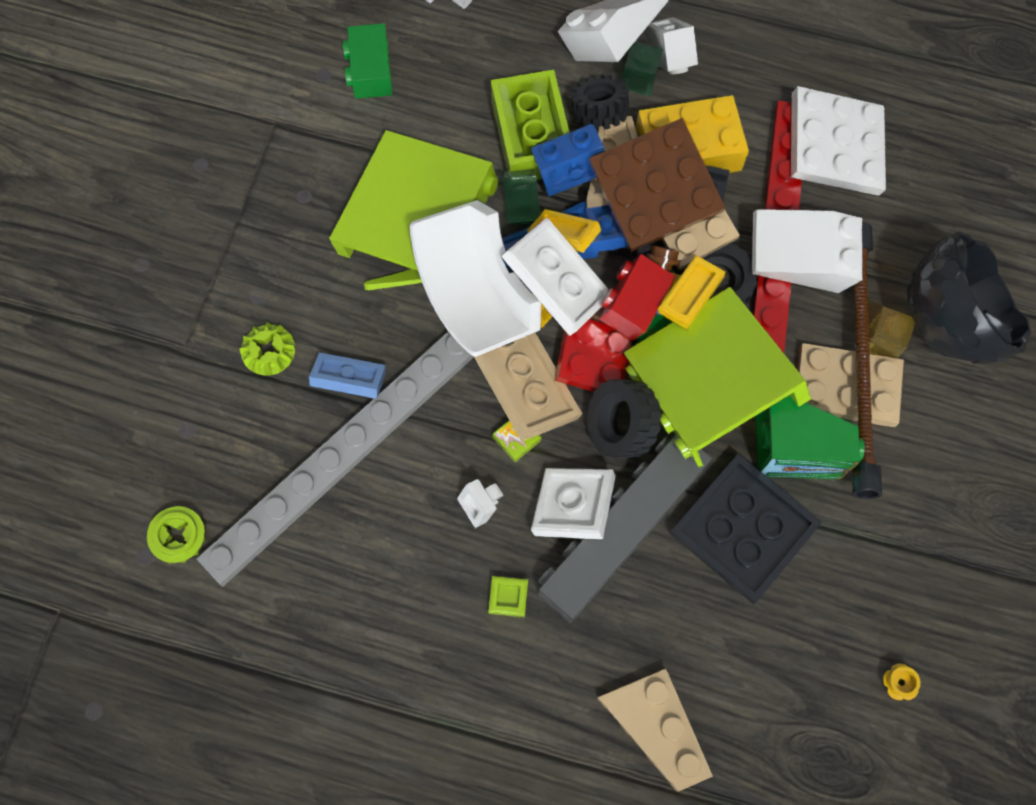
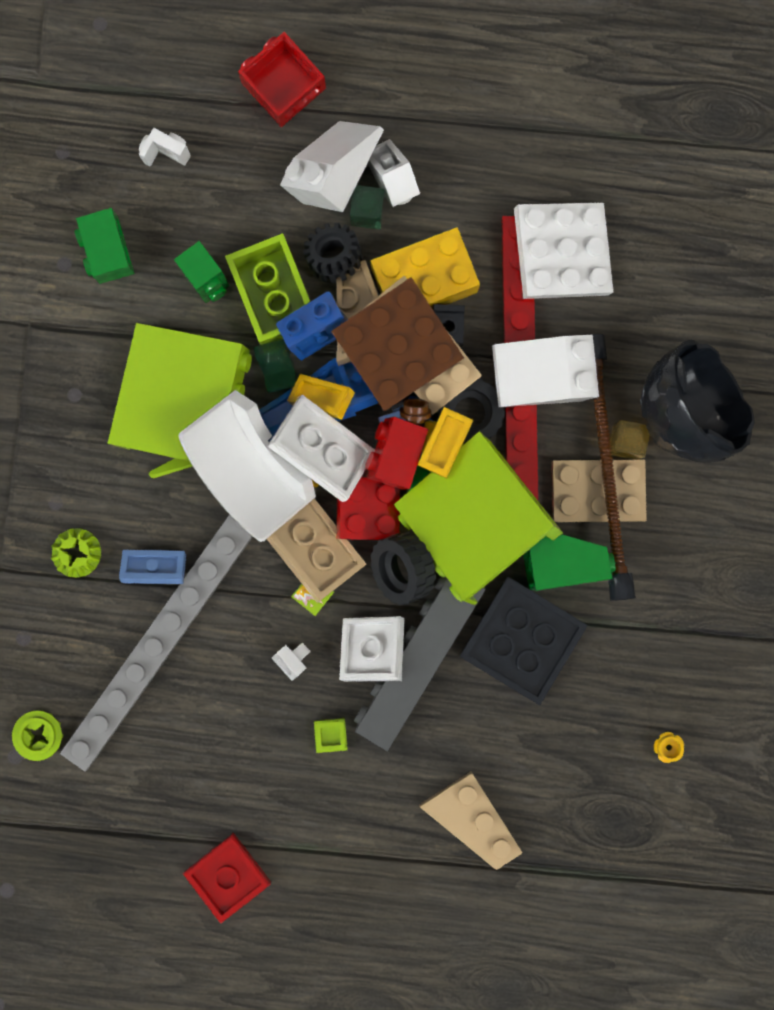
camera: 10 degrees left, 15 degrees up
none -> green brick [174,241,230,303]
none -> red tile [183,833,271,924]

